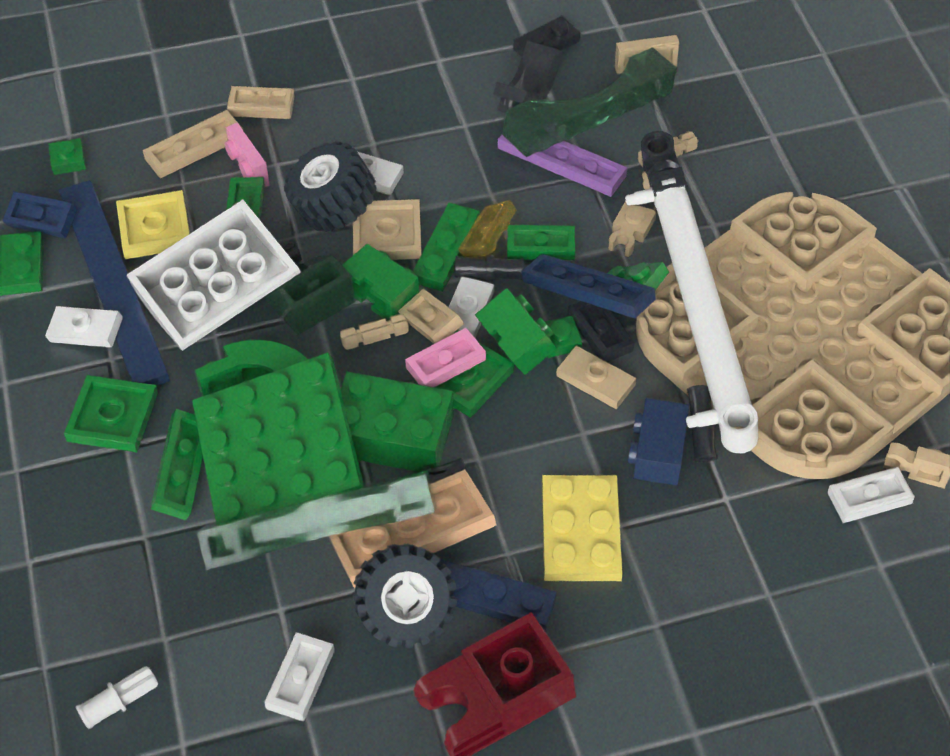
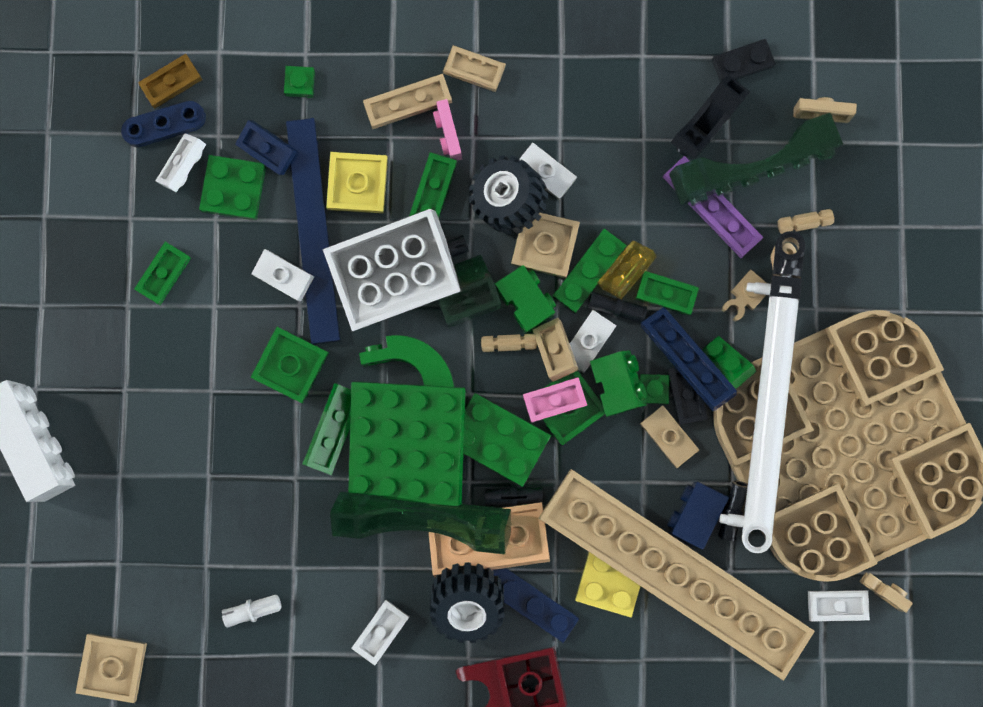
camera: 15 degrees right, 30 degrees up
none -> tan plate [539,469,815,681]

